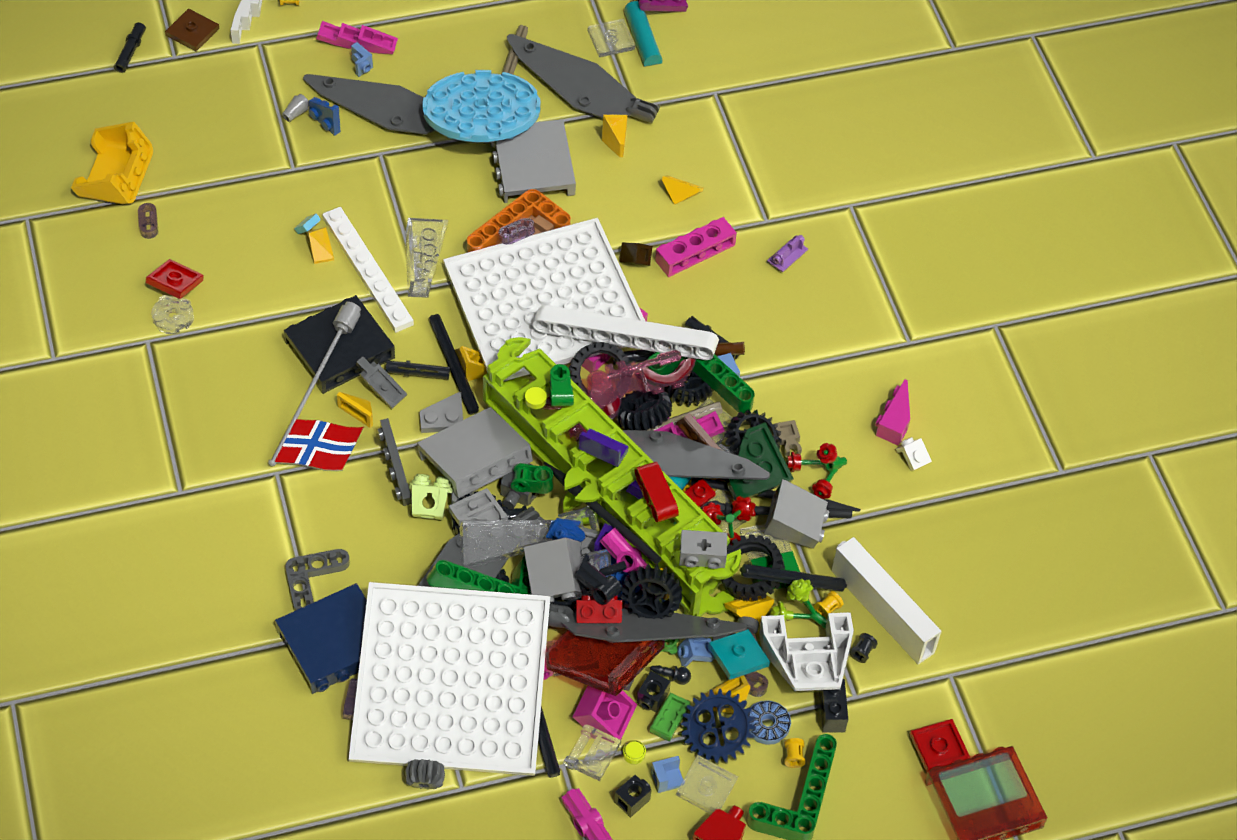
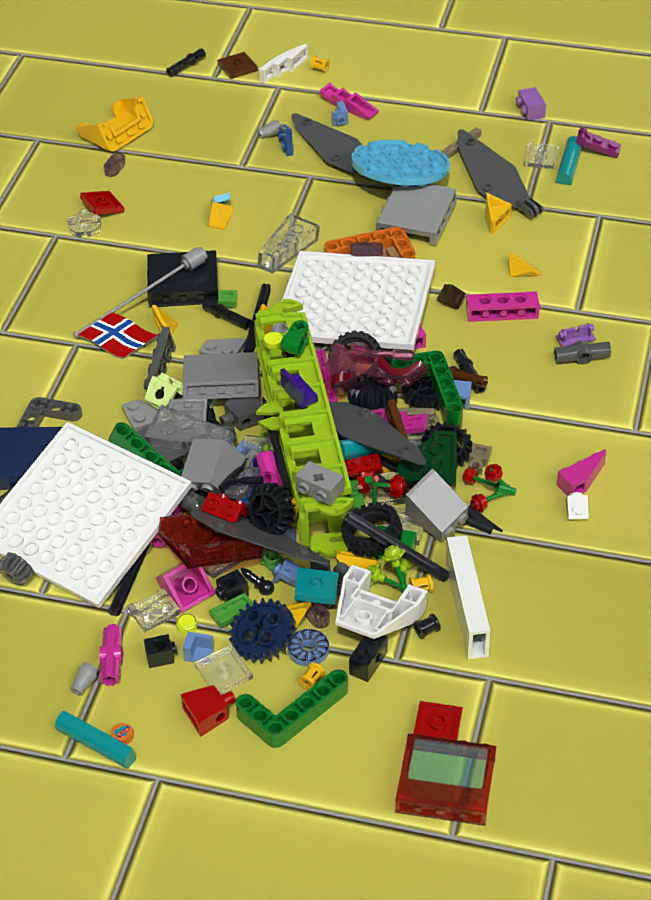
camera: 35 degrees right, 10 degrees down
white plate [322,207,414,333] -> none
dark grey hinge [356,357,407,410] -> none
green piece [511,463,554,494] -> none
white beam [533,305,719,360] -> none
blue hinge [545,518,586,542] -> none
black piece [575,562,622,605] -> none
red beam [634,461,679,522] -> none
none -> light grey wing [122,399,168,432]
none -> bright green plate [218,290,237,307]
none -> dark grey piece [554,340,611,364]

